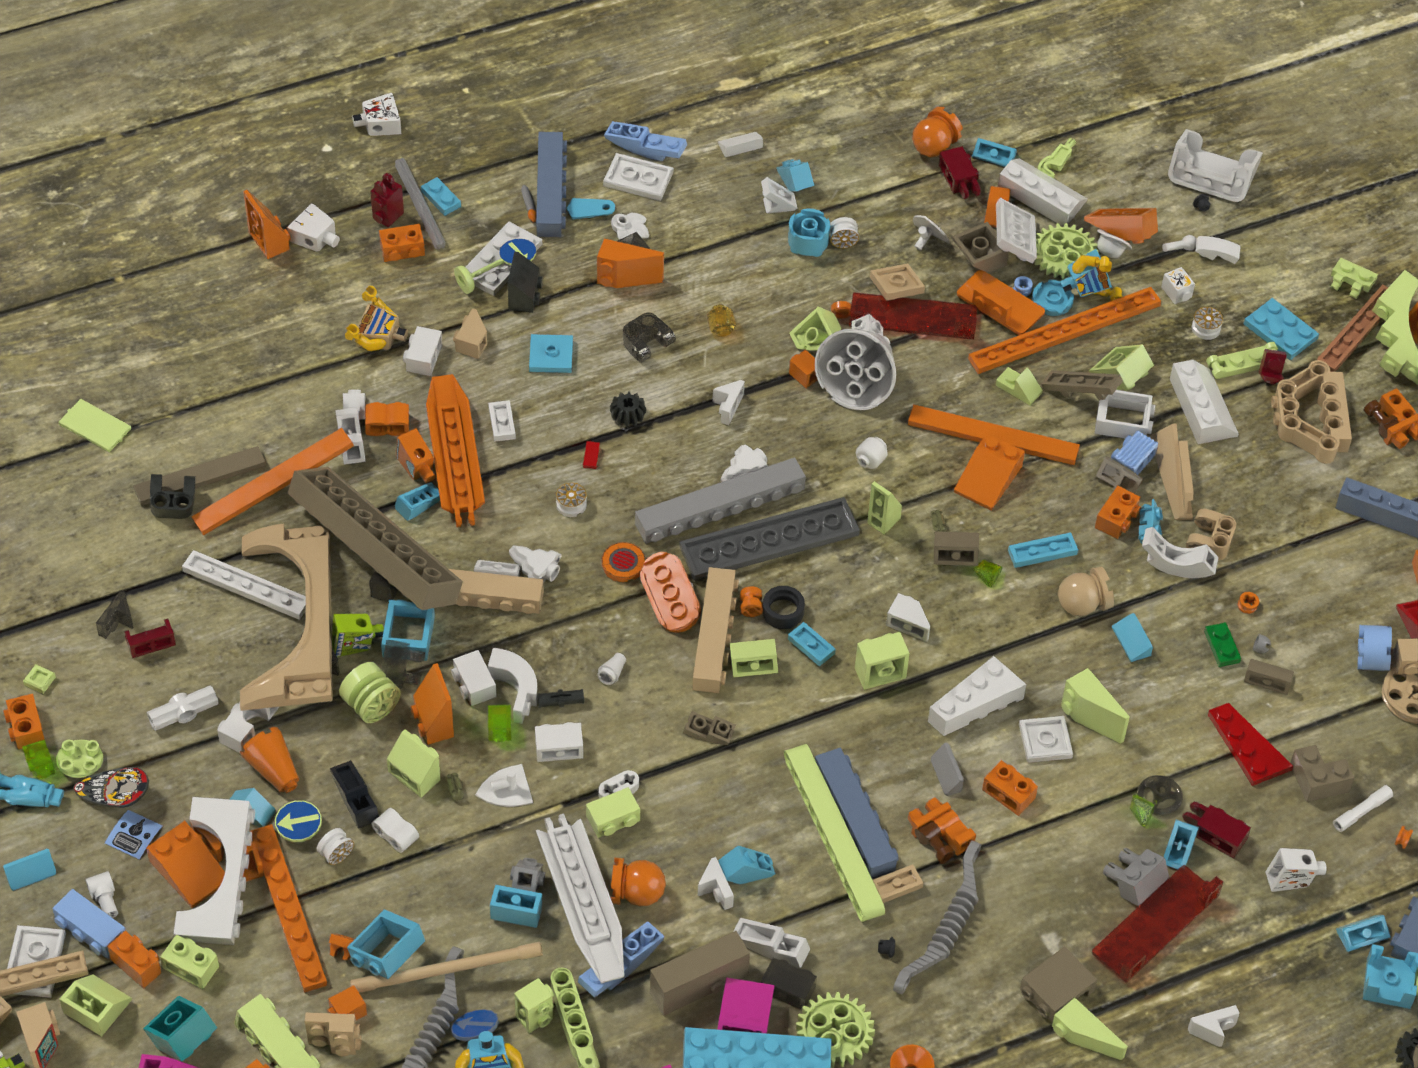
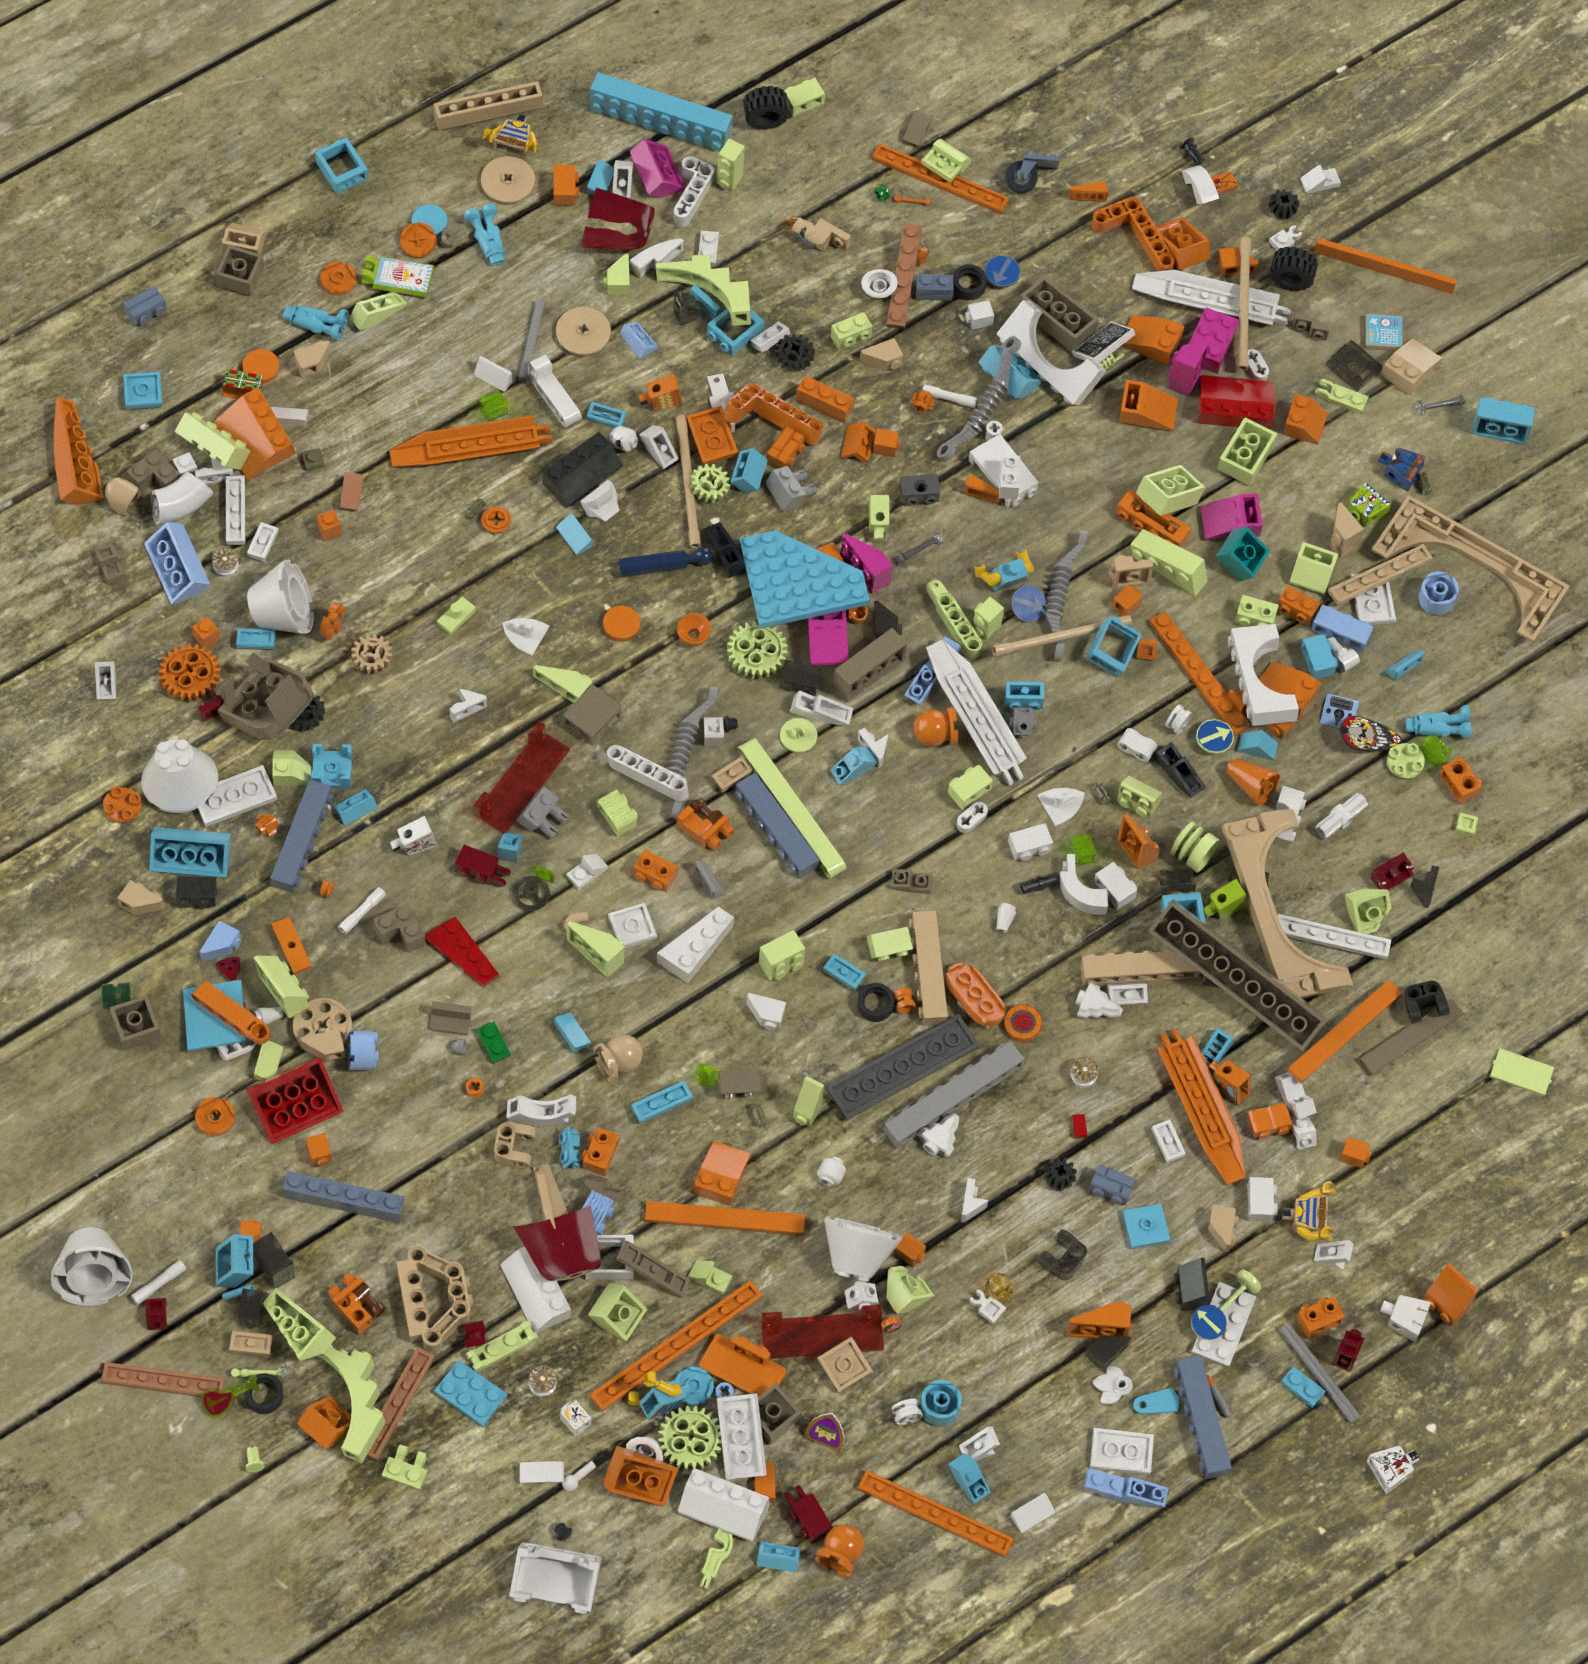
camera: 165 degrees right, 10 degrees up
none -> dark red piece [513,1206,601,1281]
none -> tan arm [563,912,589,931]
none -> white slope [567,854,609,890]
none -> yellowish green brick [597,790,638,836]
none -> white beam [607,745,689,801]
none -> white slope [704,717,724,746]
none -> yellowish green piece [780,718,817,753]
none -> orange tile [857,1470,1014,1558]
none -> clear smoke slope [873,601,902,640]
none -> white plate [969,1290,1006,1325]
none -> sand blue brick [1089,1164,1136,1205]
none -> medium azure brick [1301,634,1338,679]
none -> white slope [1314,1240,1354,1269]
none -> orange brick [1340,1137,1372,1168]
none -> yellowish green slope [1345,889,1391,934]

